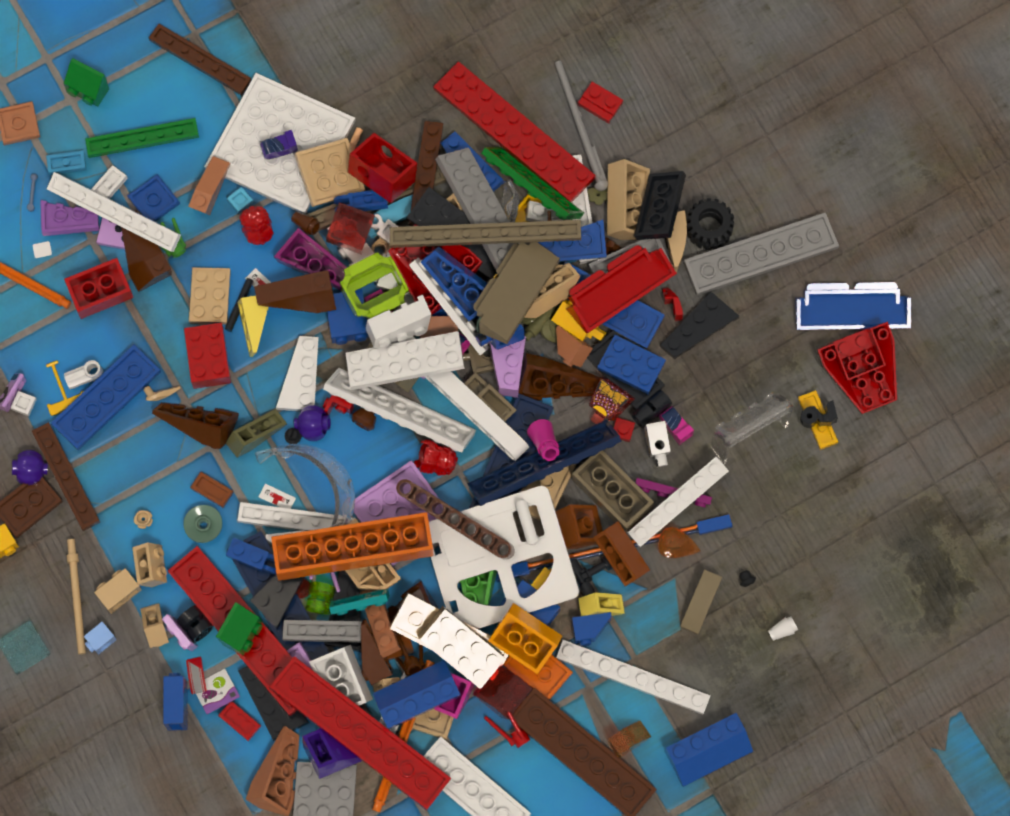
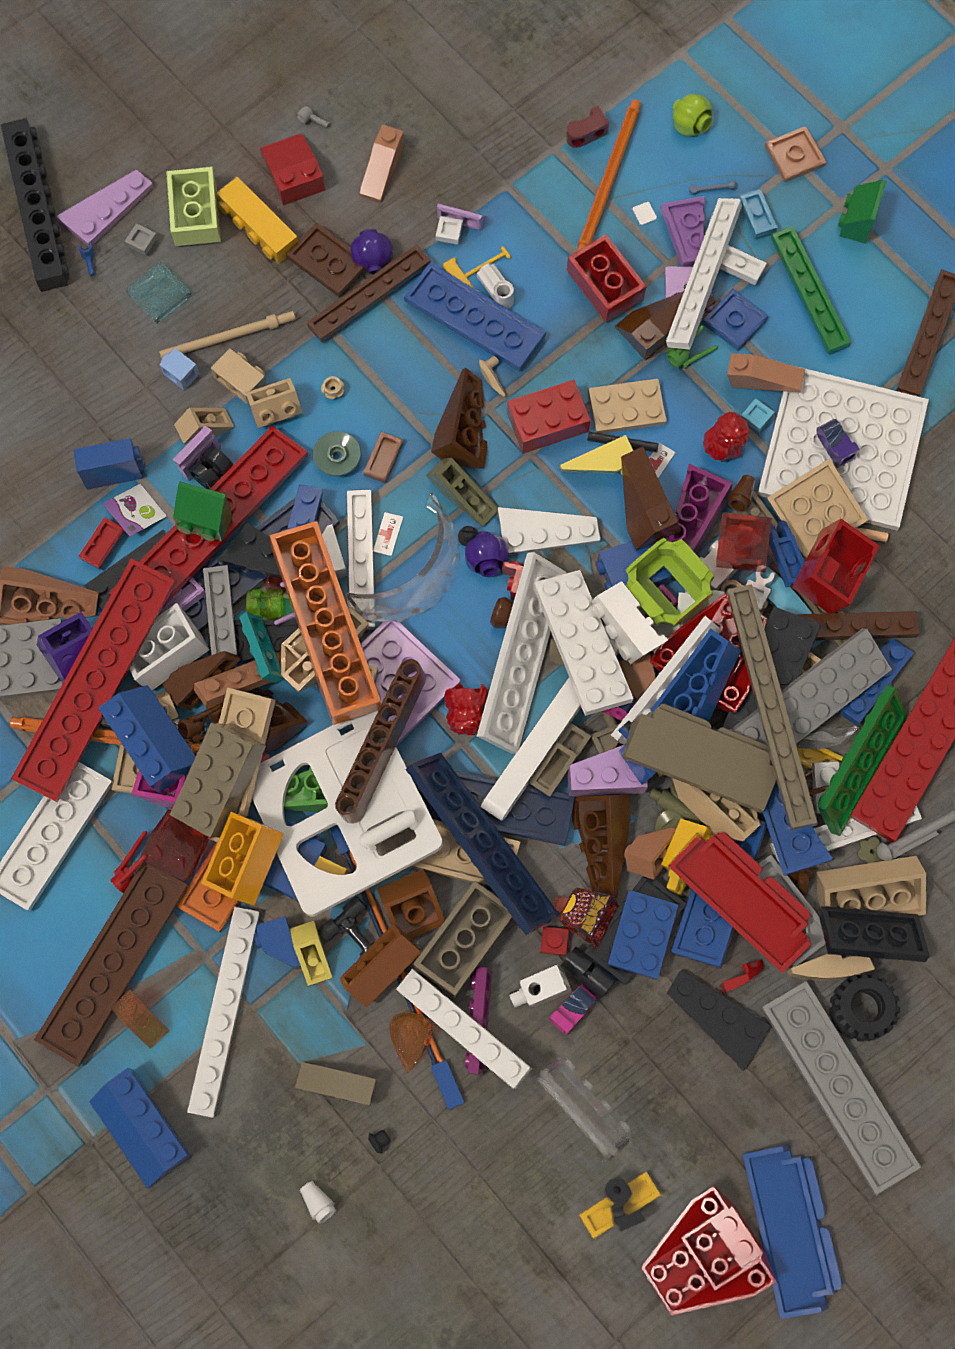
camera: 80 degrees right, 0 degrees up
sticker [186,657,207,694] -> none
dark pink plant [527,419,559,461] -> none

